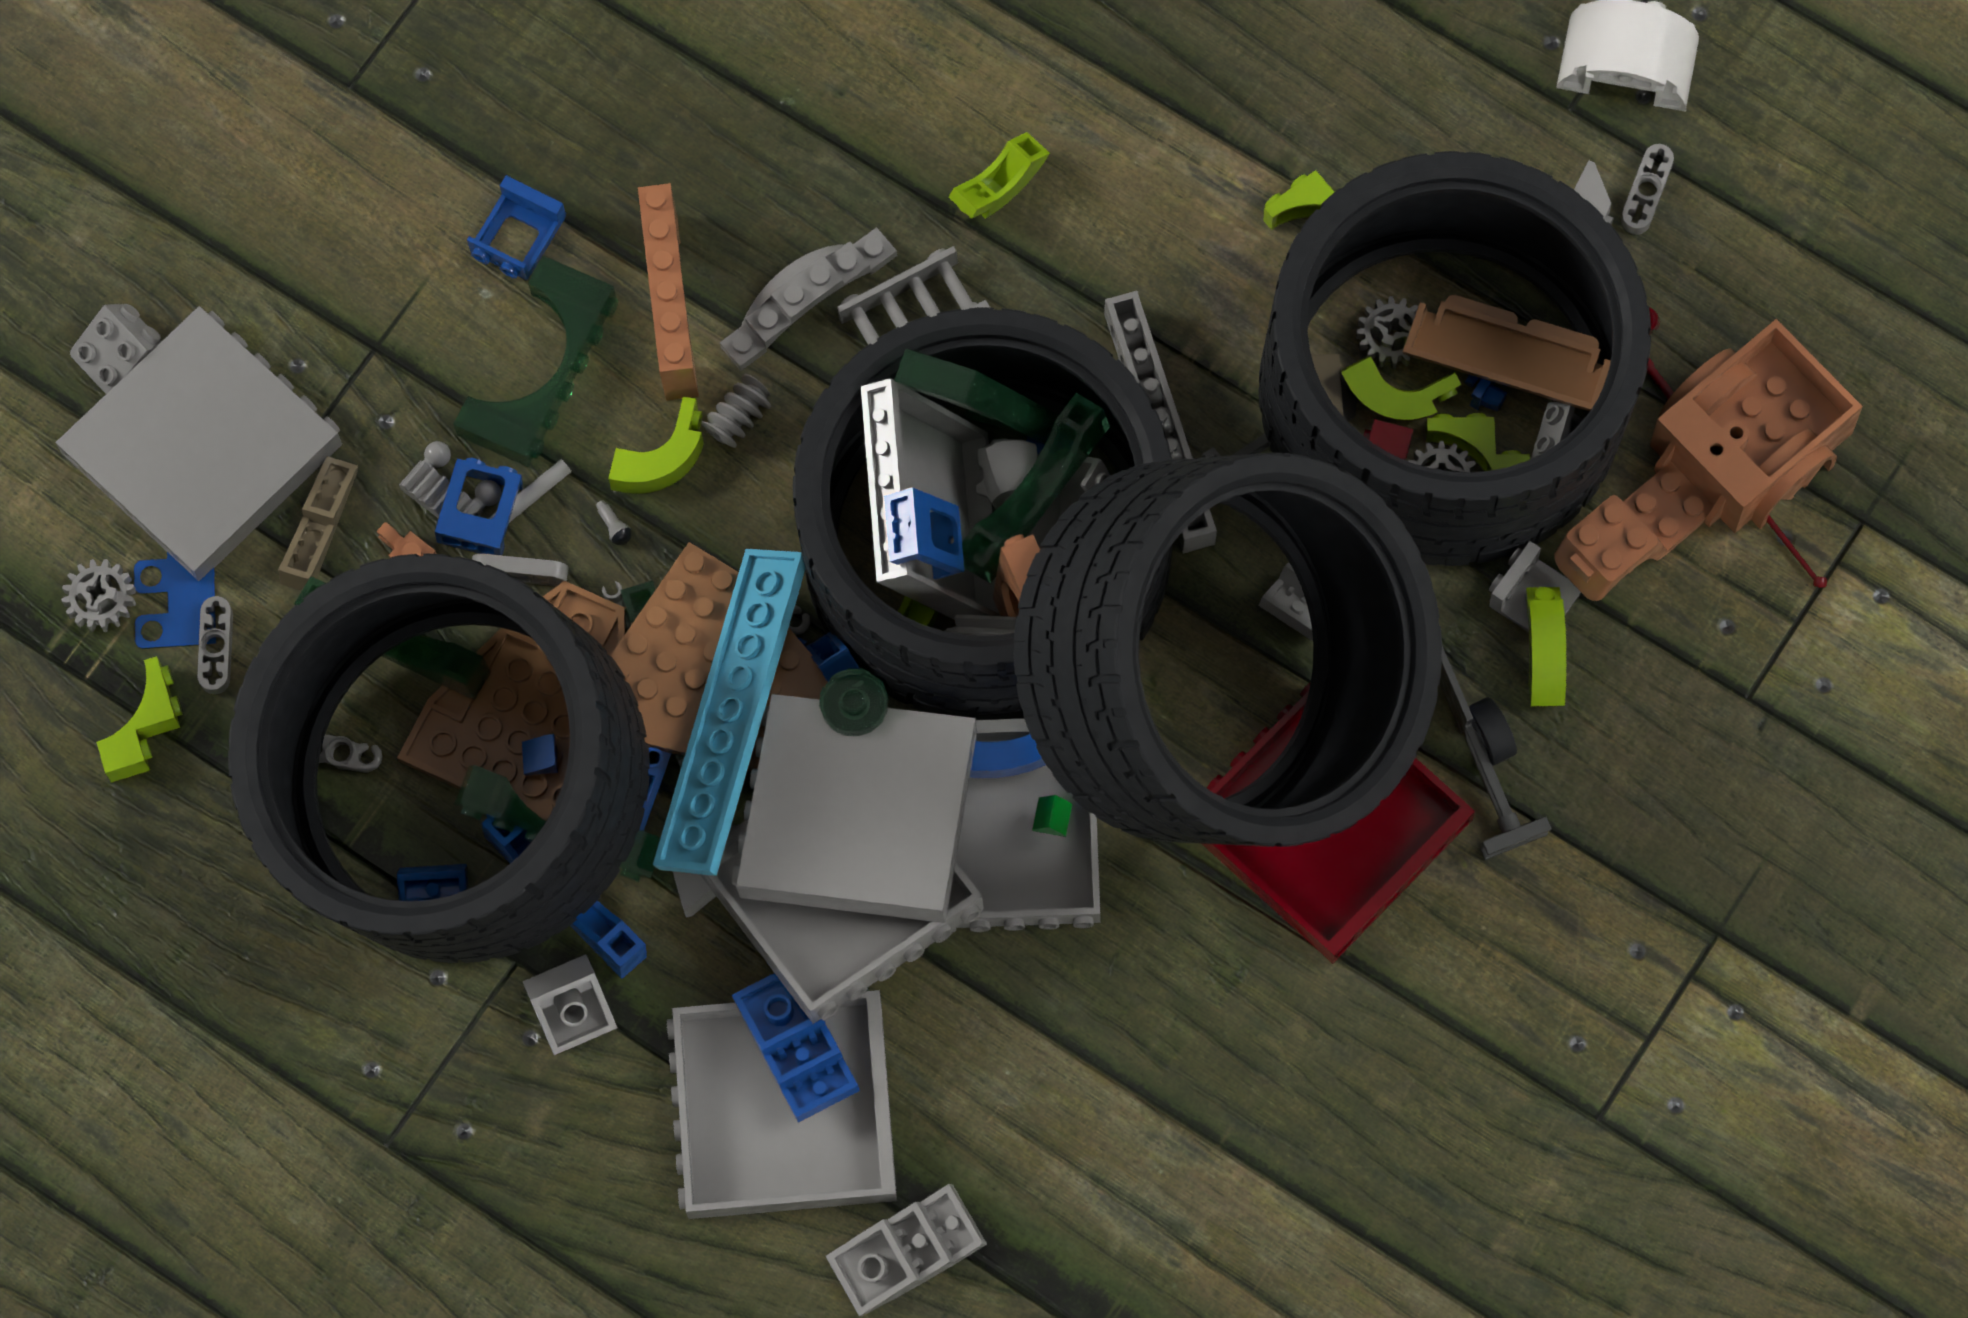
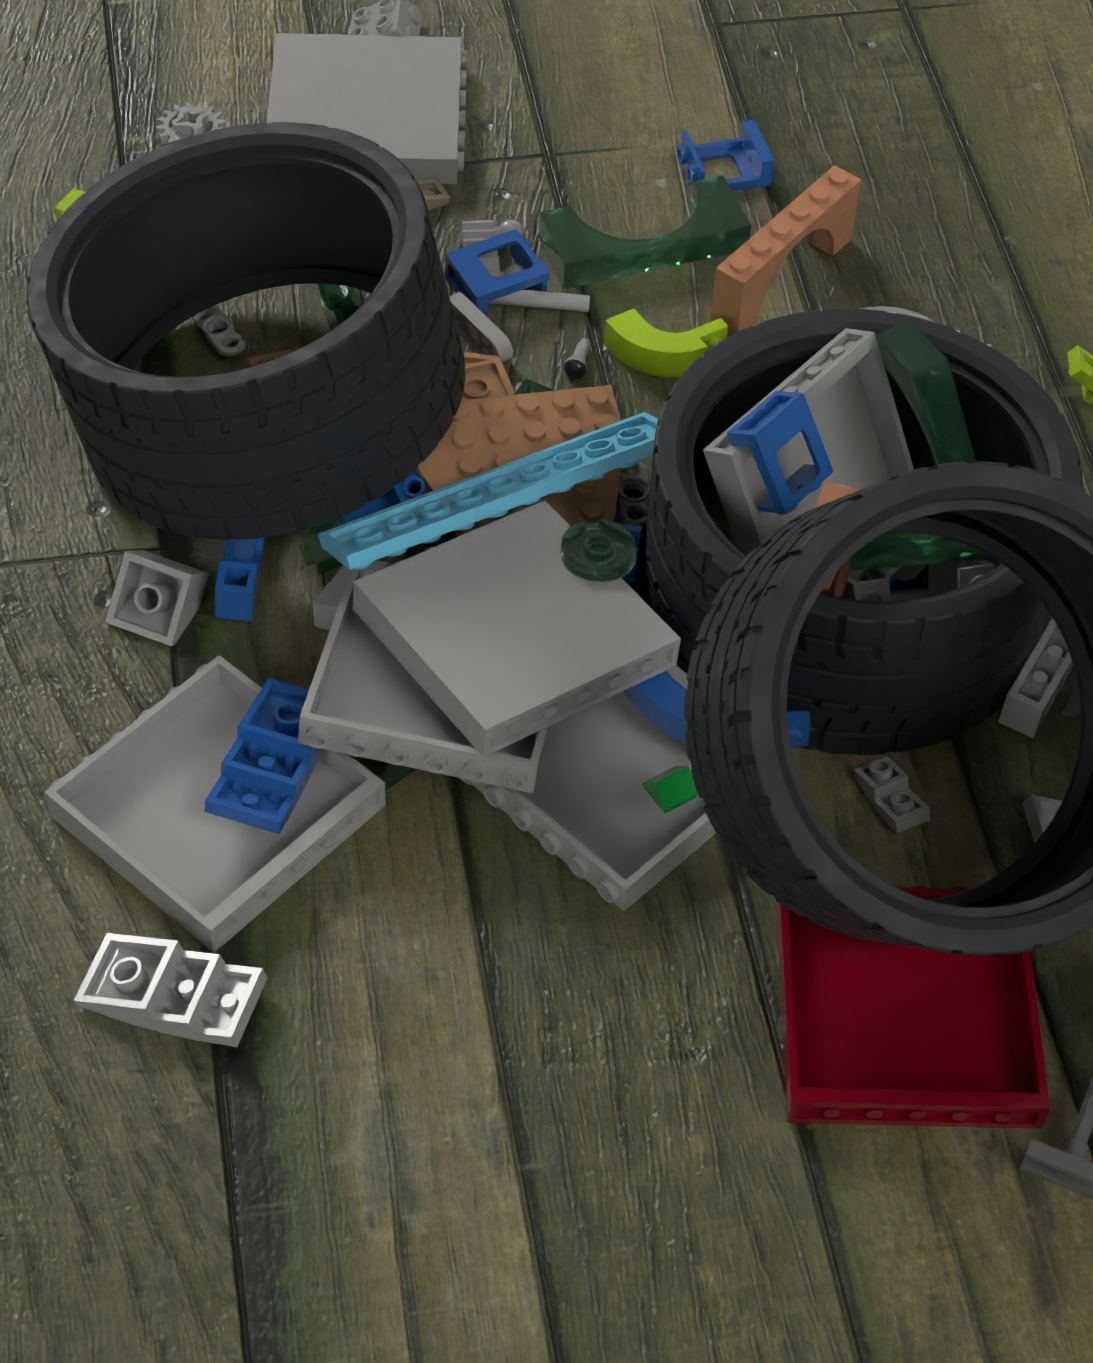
camera: 40 degrees right, 20 degrees down
none -> light grey slope [854,756,930,834]

